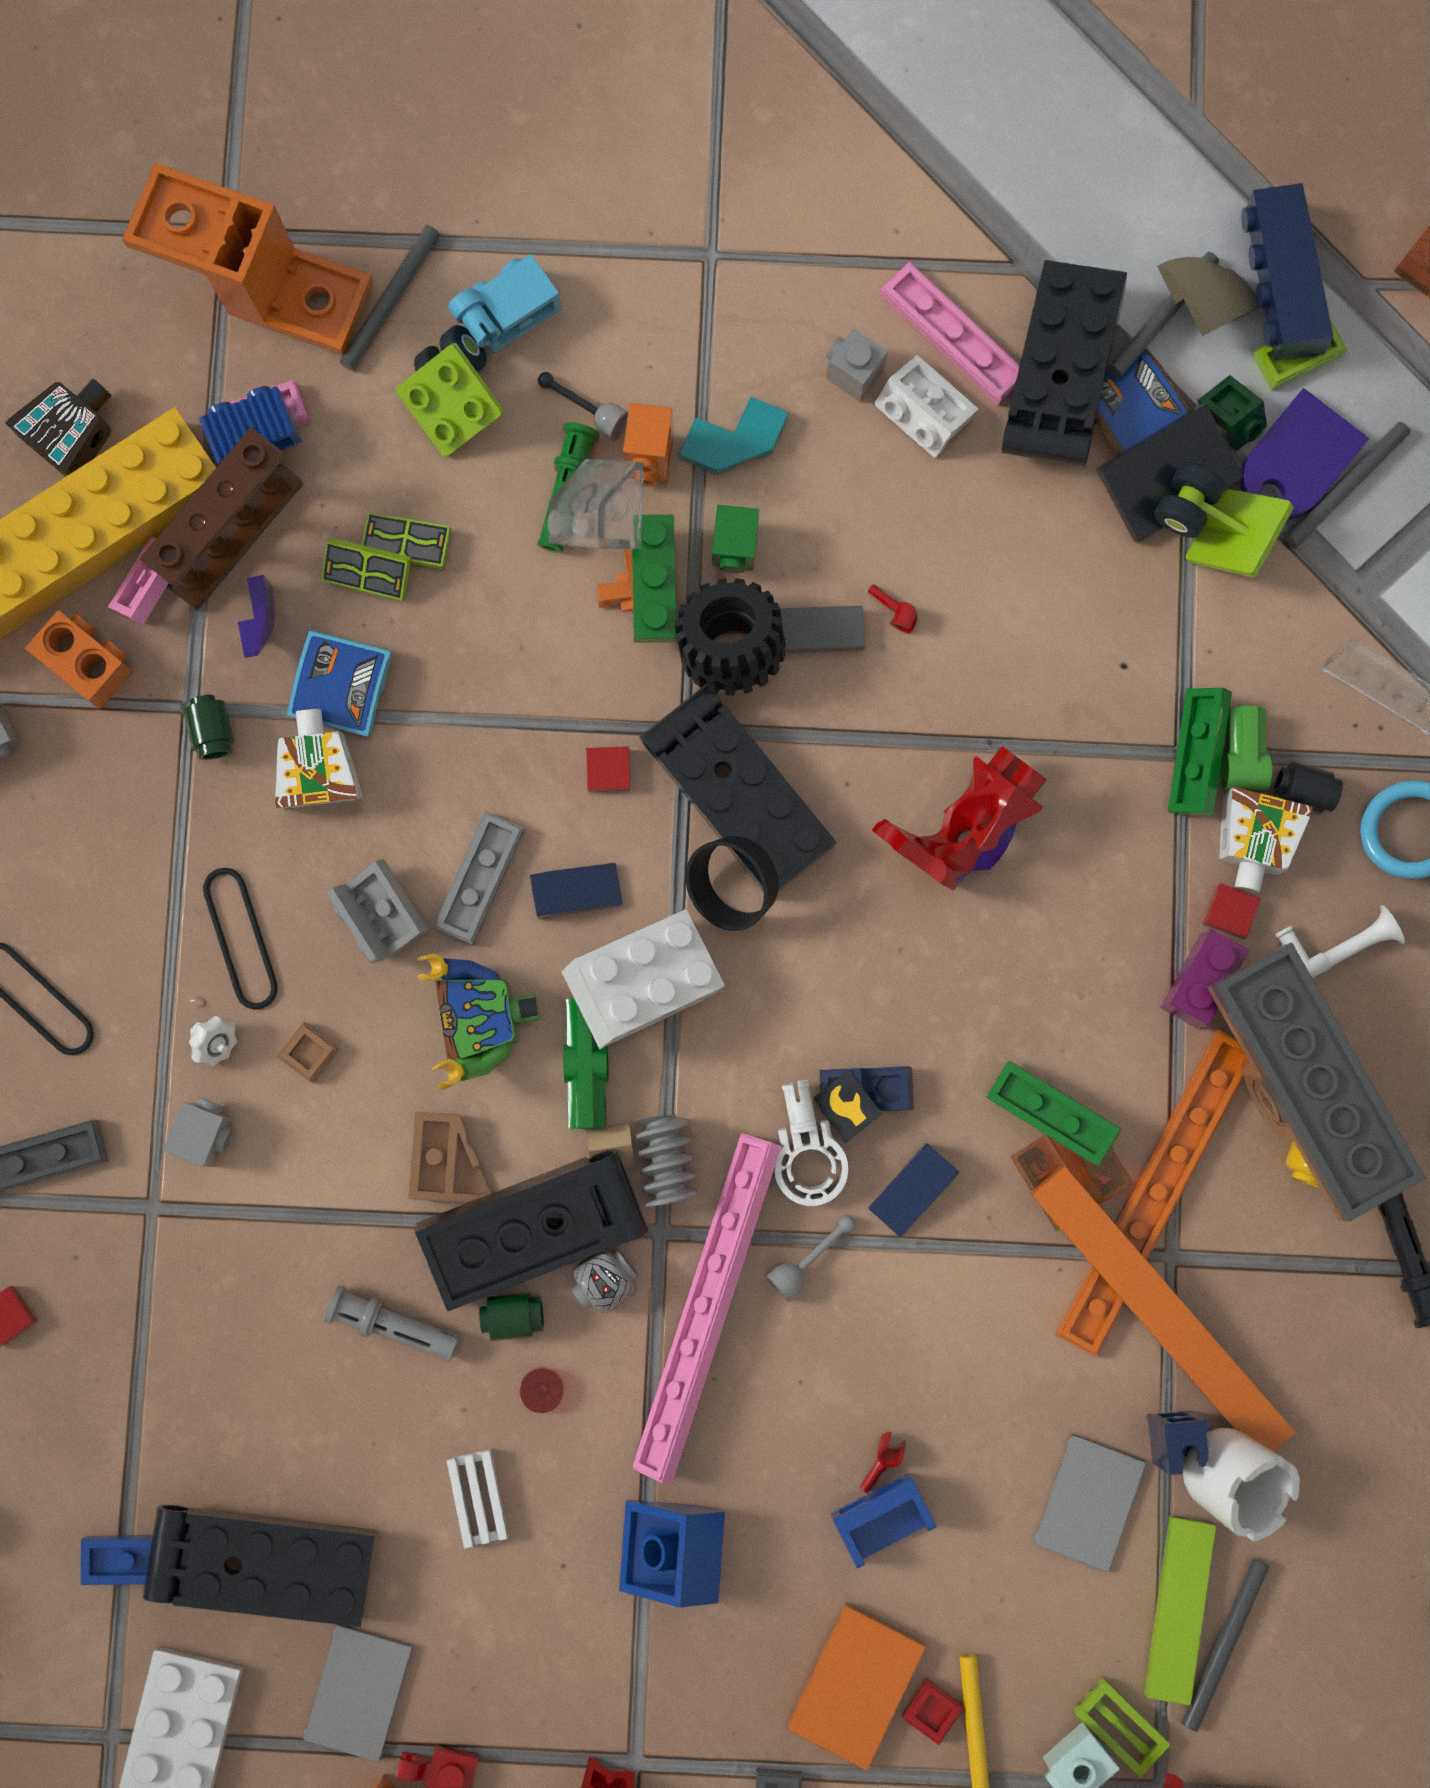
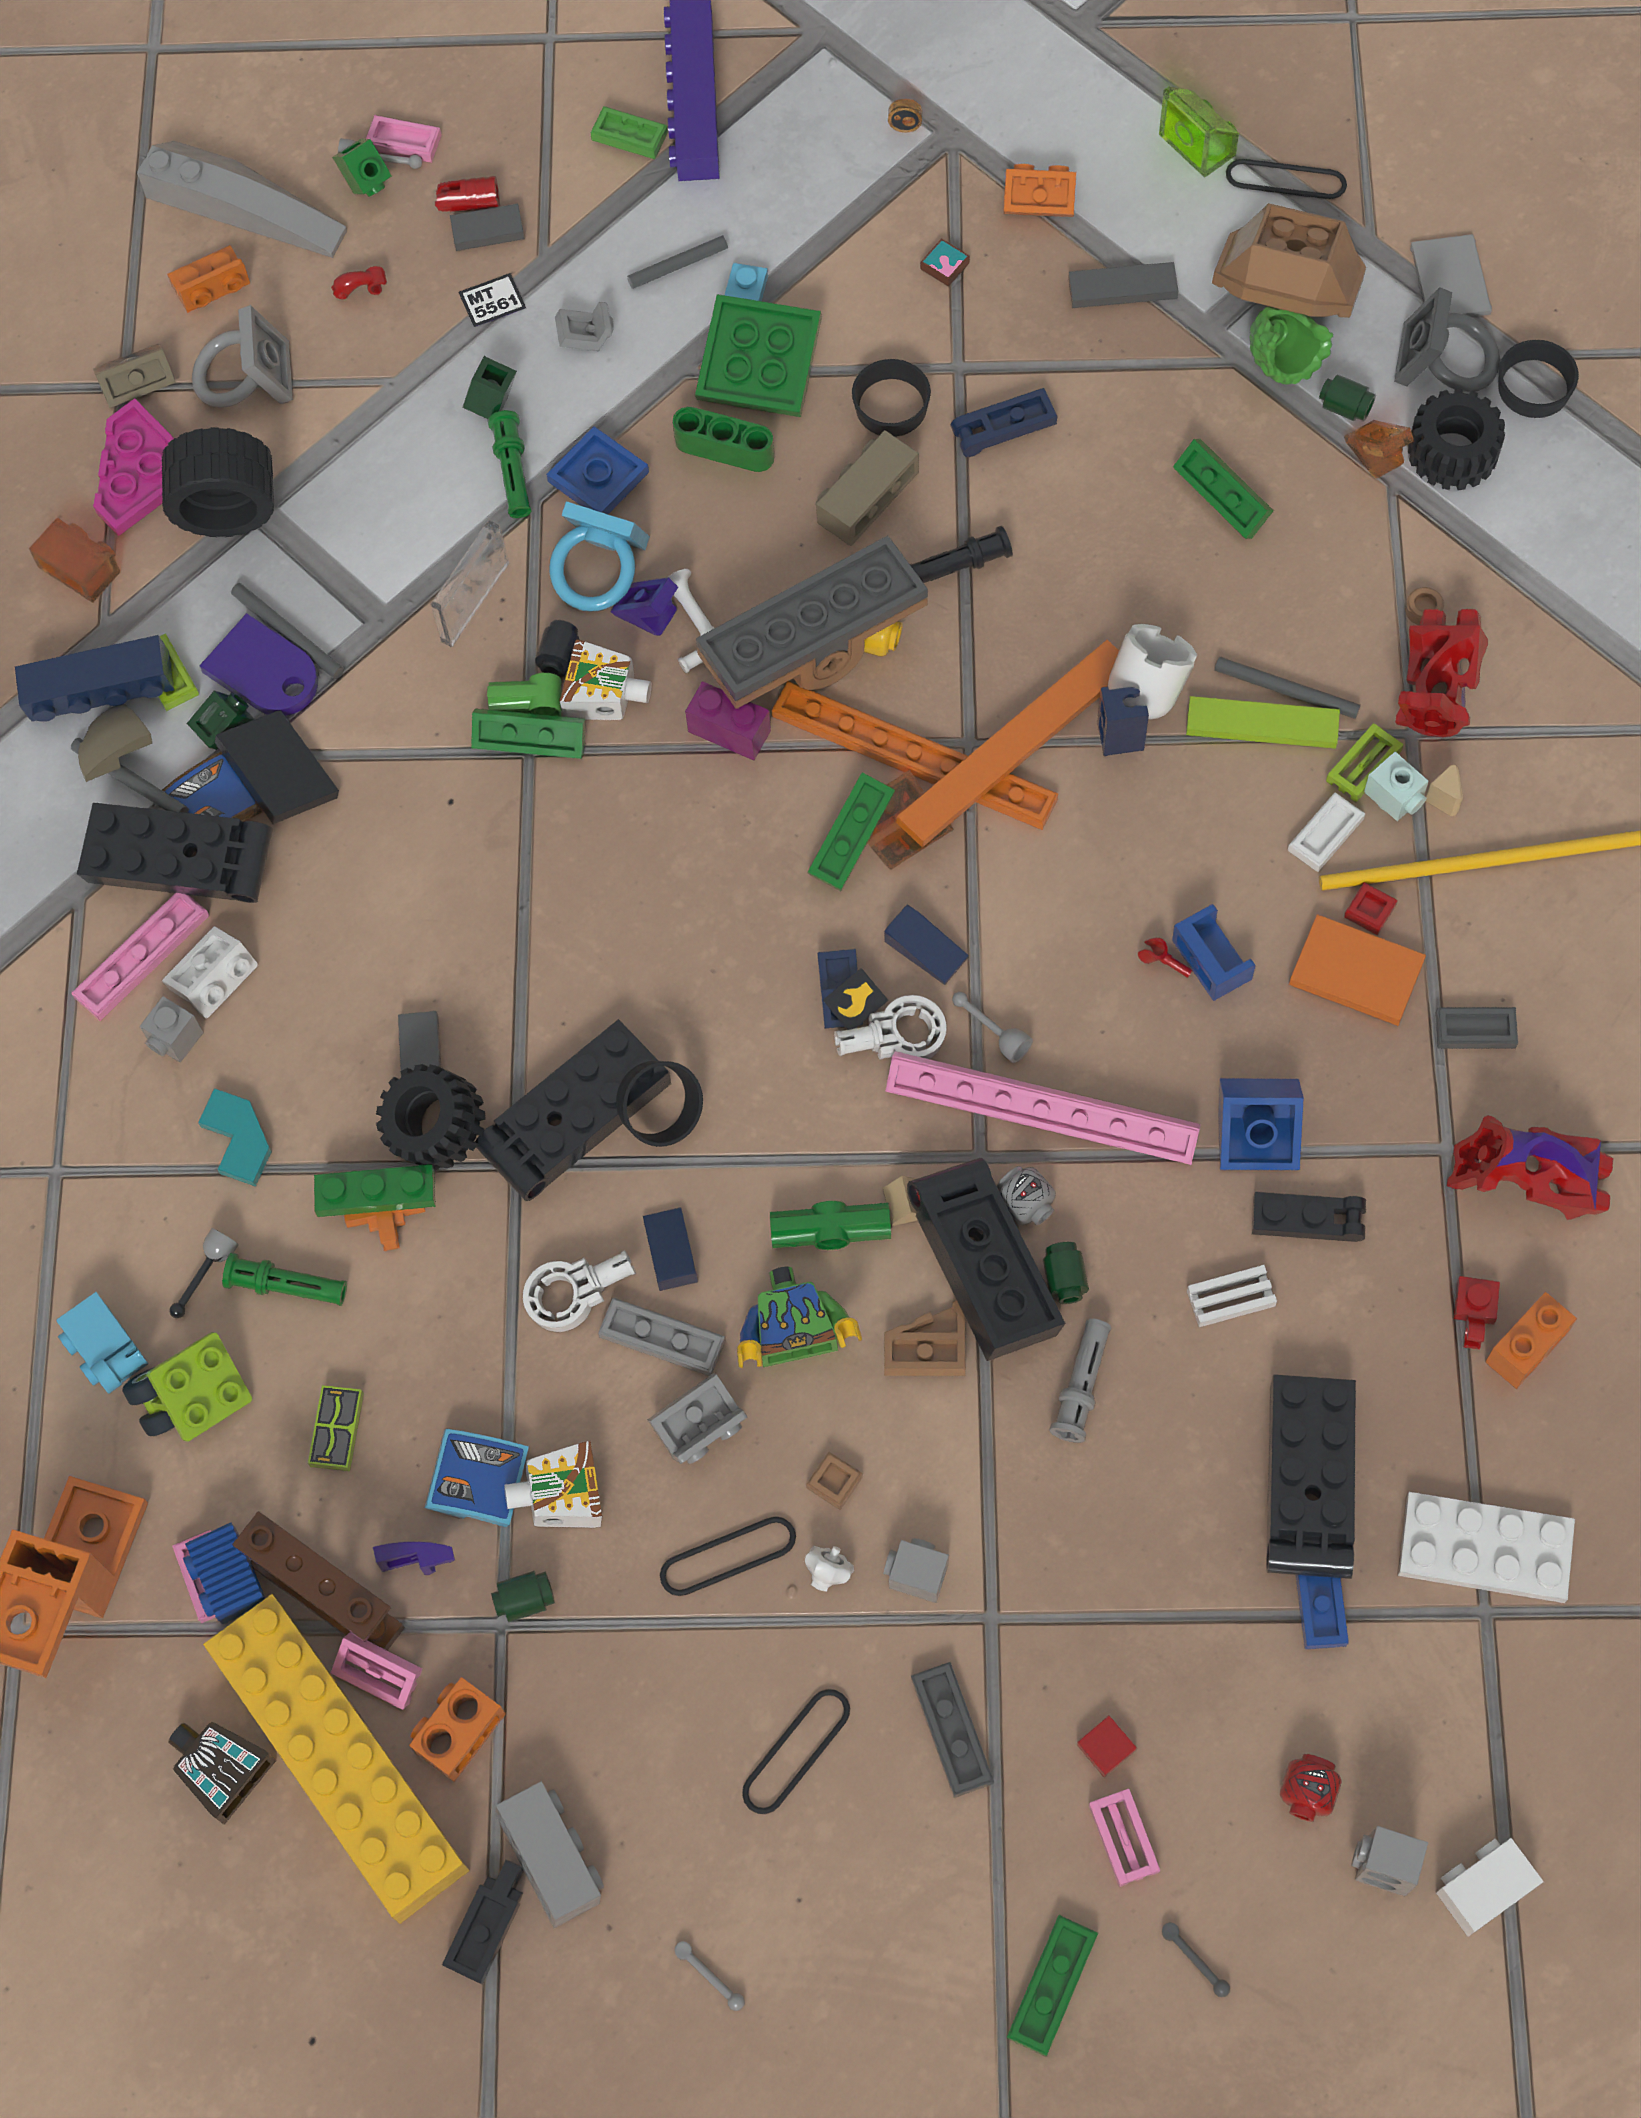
camera: 90 degrees left, 15 degrees down
light grey piece [303,1625,413,1762] -> none
tile [321,537,411,601] -> none
dark grey bar [339,225,440,371] -> none
clear red tile [520,1367,564,1413] -> none
clear slope [548,459,644,549] -> none
white brick [561,909,725,1049] -> none
red tile [586,746,631,792] -> none
orange brick [623,403,674,487] -> none
light grey piece [634,1115,698,1207] -> none
green brick [712,504,759,573] -> none
red hand [868,584,918,634] -> none
red hips [872,746,1047,890] -> none
light grey piece [1034,1434,1146,1573] -> none
lime plate [1154,462,1294,578] -> none
red tile [1203,883,1261,940] -> none
none -> white pin [523,1250,636,1332]
none -> dark purple slope [610,578,678,636]
none -> black plate [1252,1192,1366,1242]
none -> white tile [1288,792,1365,872]

